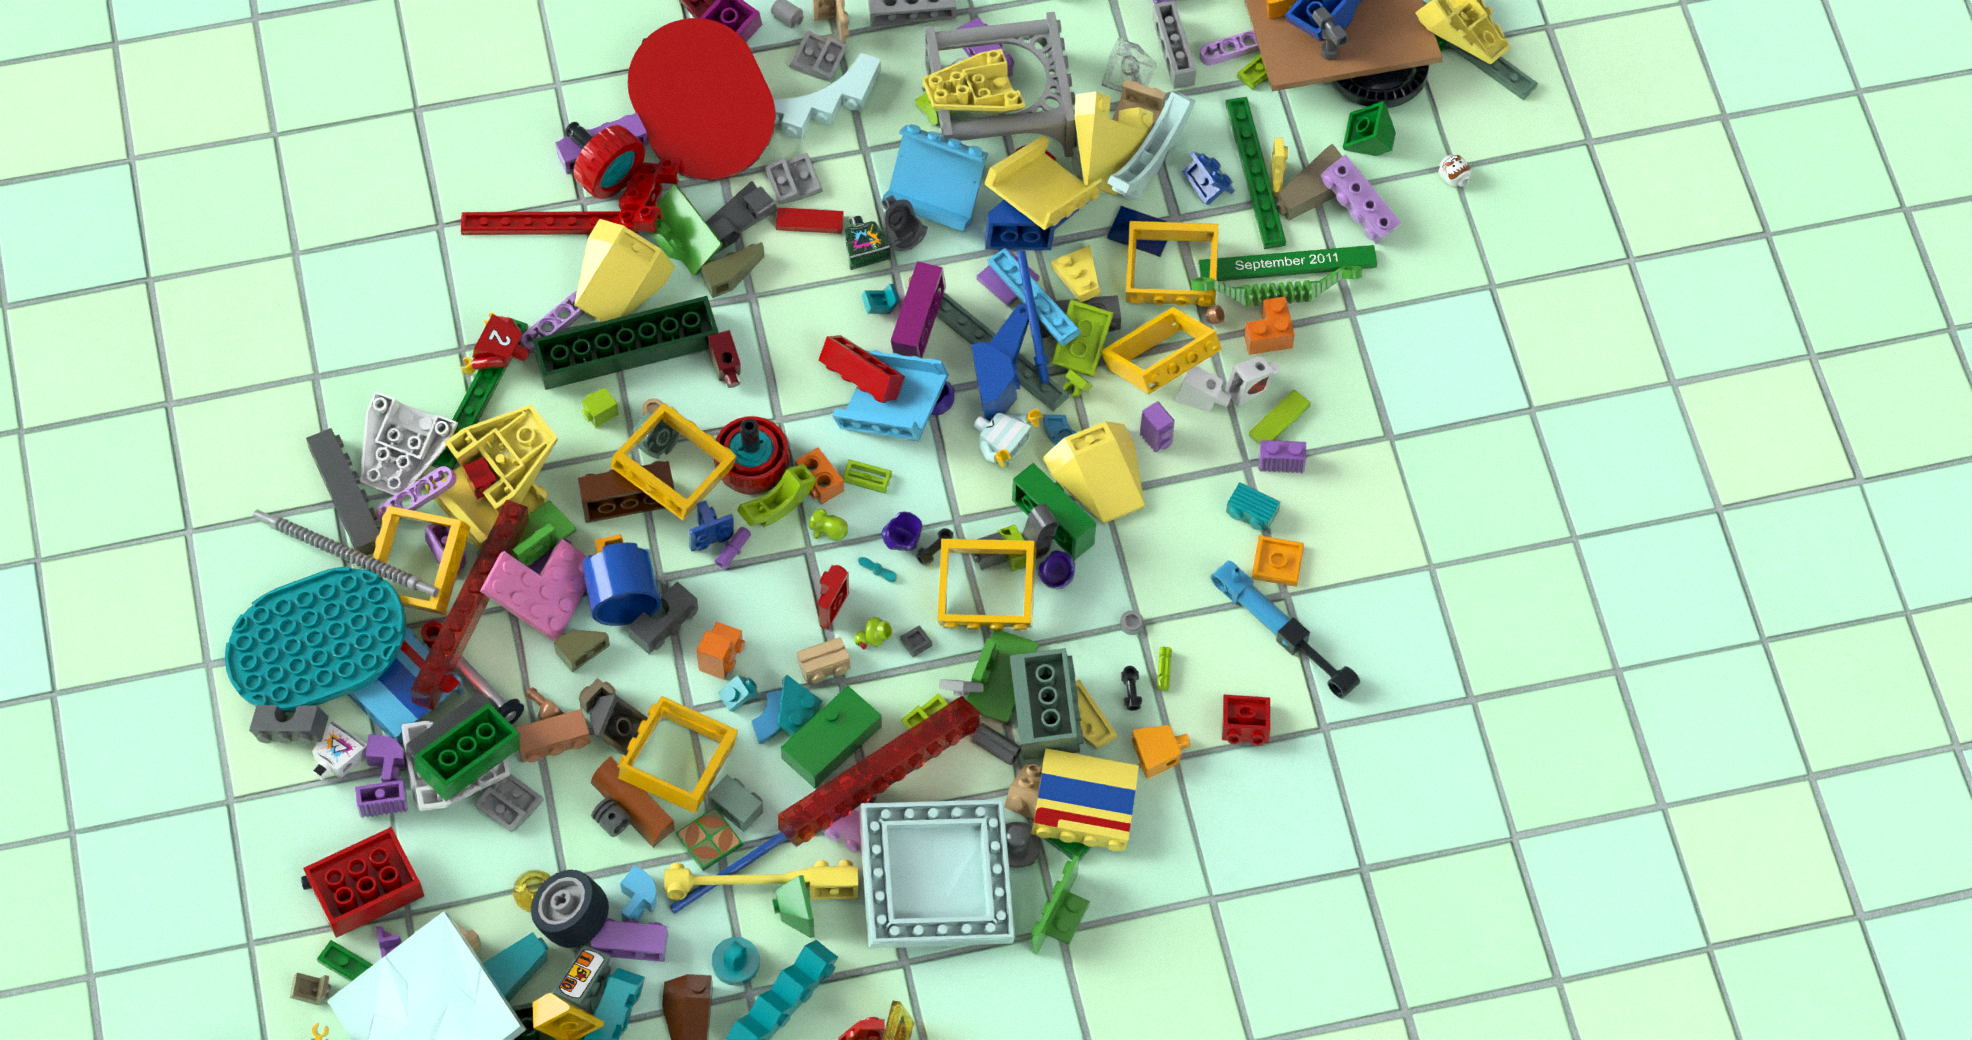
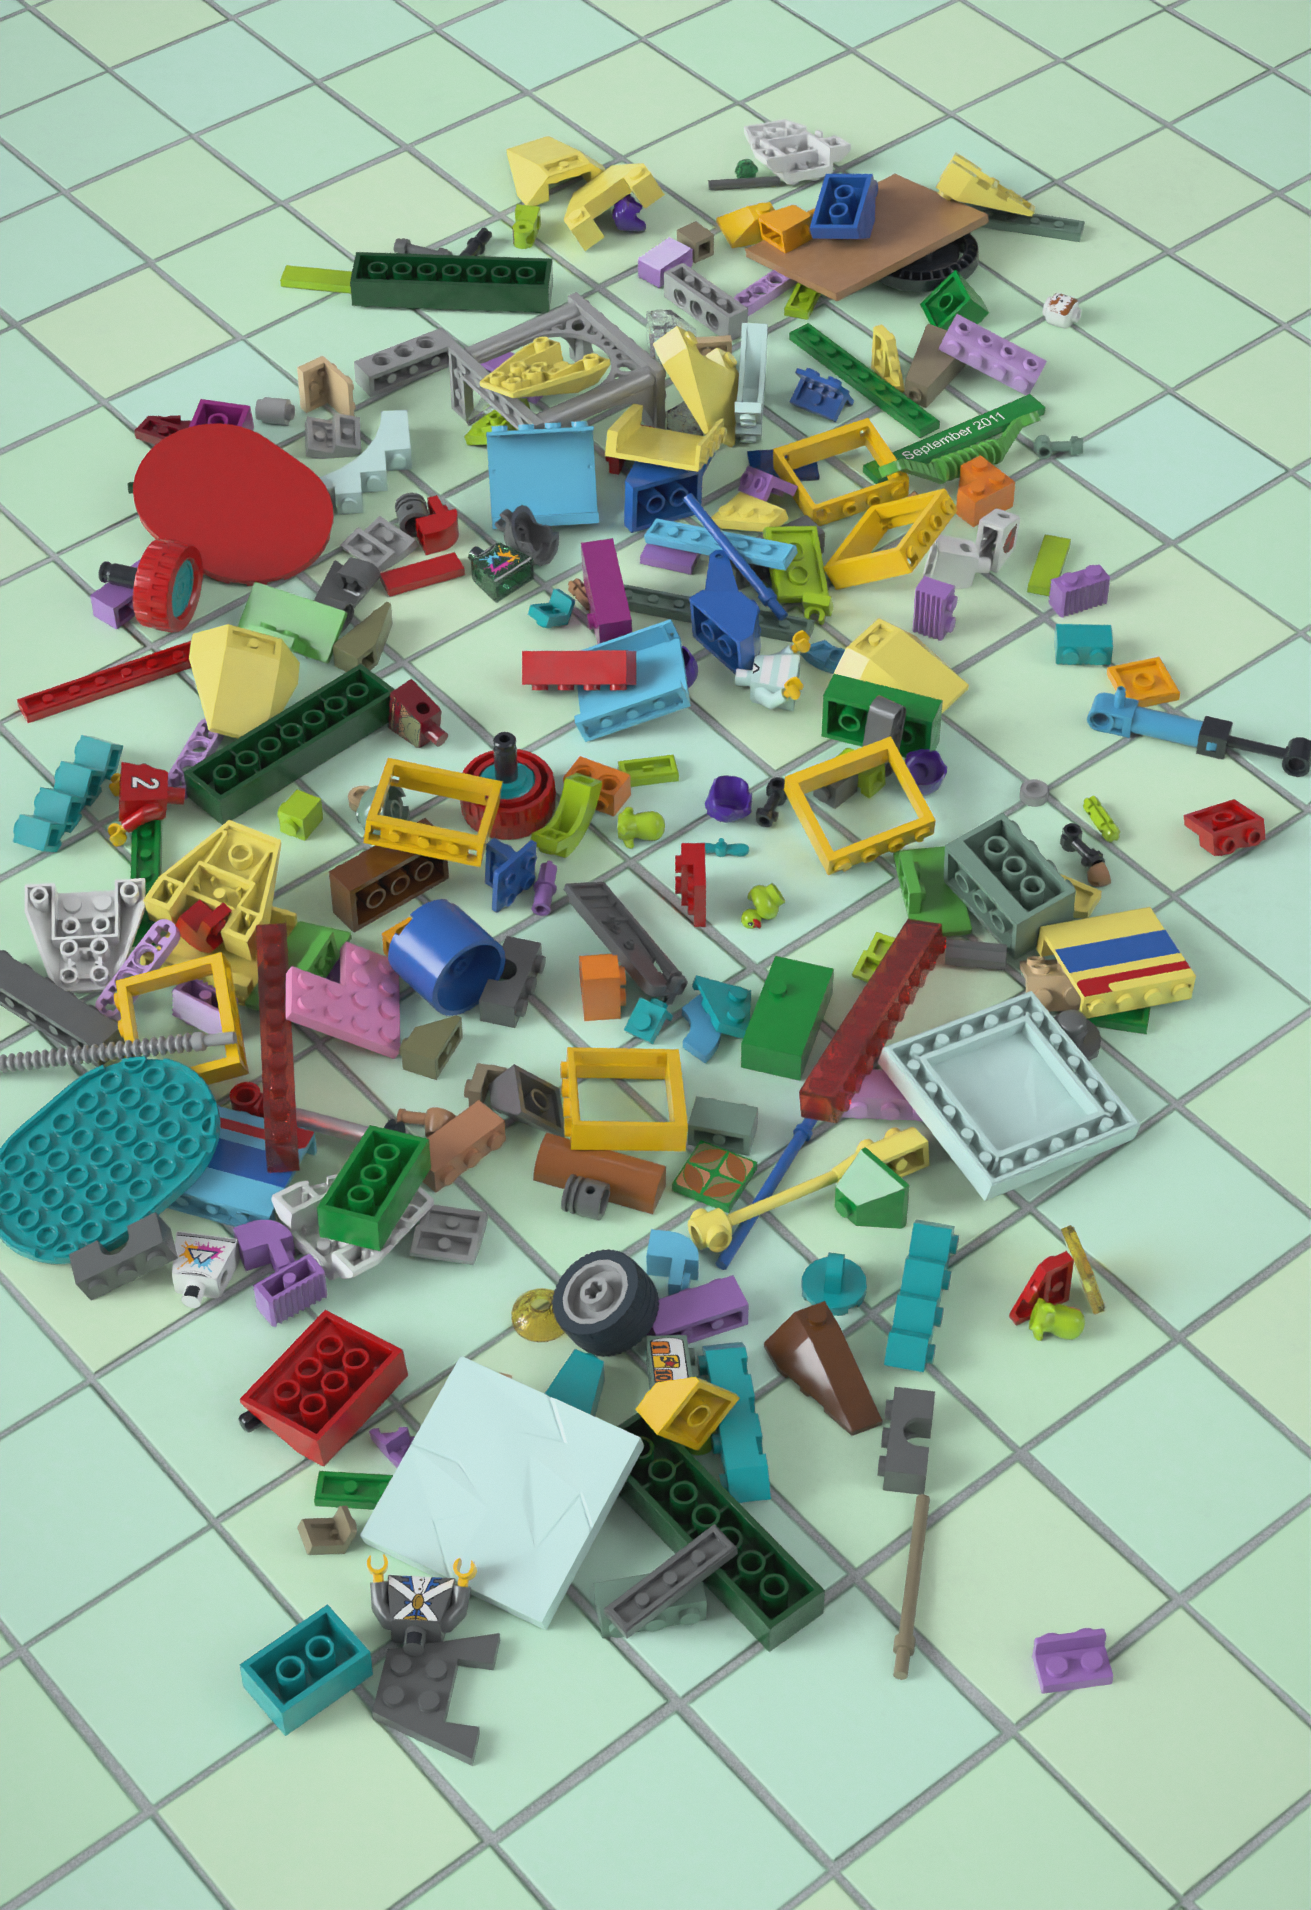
camera: 25 degrees left, 15 degrees down
dark grey tile [406,692,496,756] -> none
red bracket [615,158,685,233] -> none
tan brick [796,637,851,684] -> none
dark grey tile [900,625,932,657] -> none
light grey plate [939,679,984,696] -> none
bright green bracket [1031,855,1090,955] -> none
light orange torso [1131,725,1191,779] -> none
dark grey bar [1312,7,1349,60] -> none
none -> teal brick [13,735,123,852]
none -> dark grey piece [395,492,429,538]
none -> red brick [416,495,459,555]
none -> dark grey piece [563,882,688,1005]
none -> medium lavender bracket [738,466,798,502]
none -> sand green bar [1033,435,1083,459]
none -> medium nougat hinge [1087,862,1111,887]

